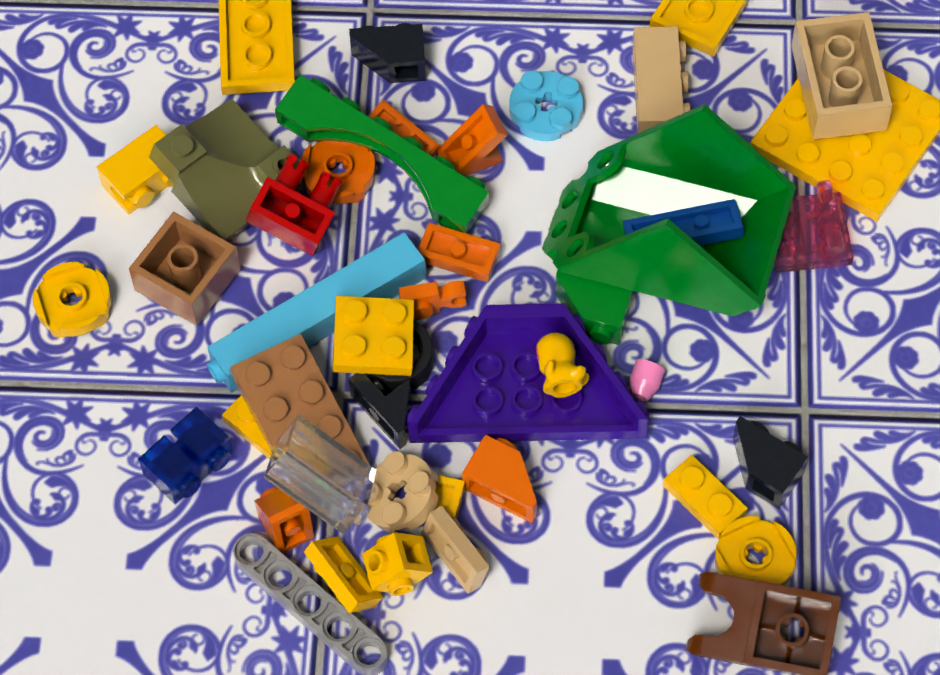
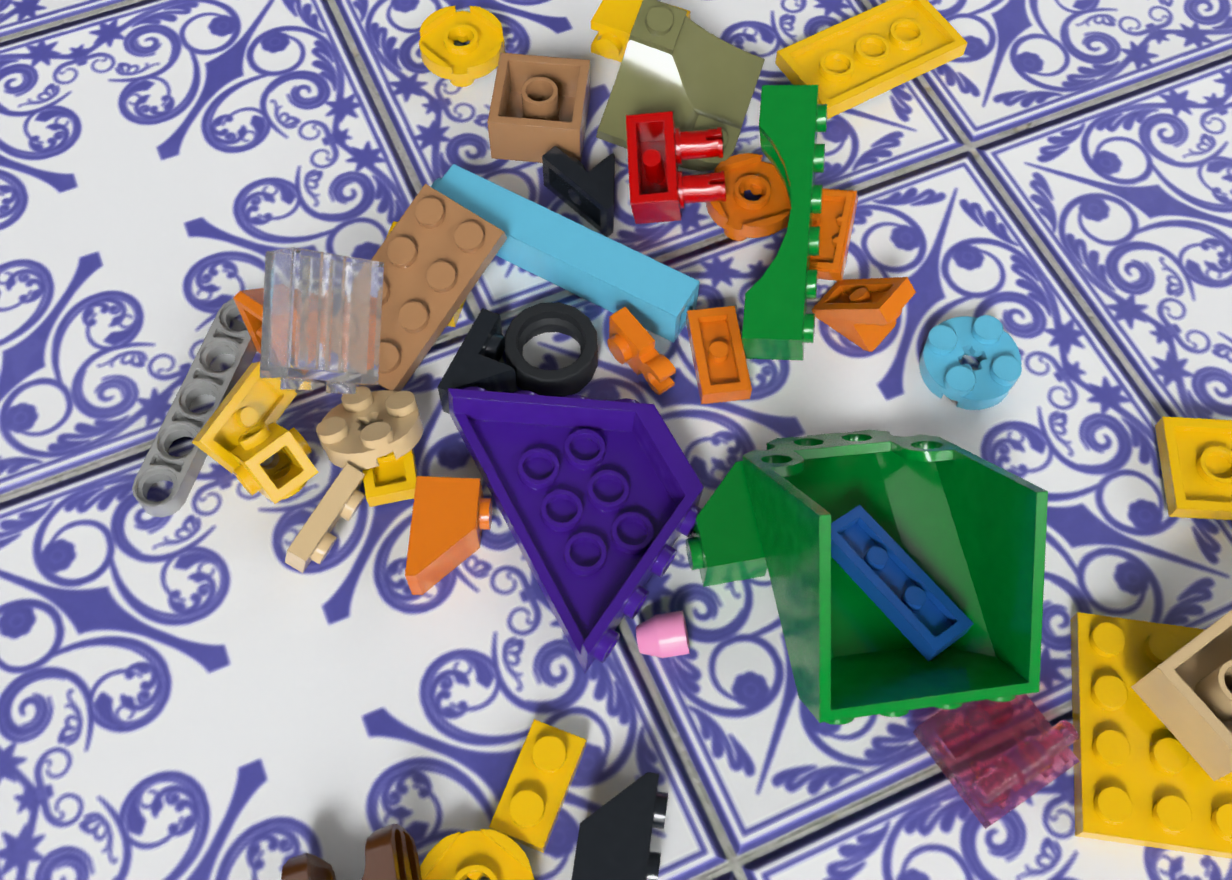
camera: 60 degrees right, 0 degrees up
clear blue piece [138,407,233,505] -> none
yellow plate [333,296,414,376] -> none
black slope [349,23,426,83] -> none
yellow animal [536,332,589,398] -> none
tan brick [632,26,690,134] -> none
none -> black slope [542,146,615,237]

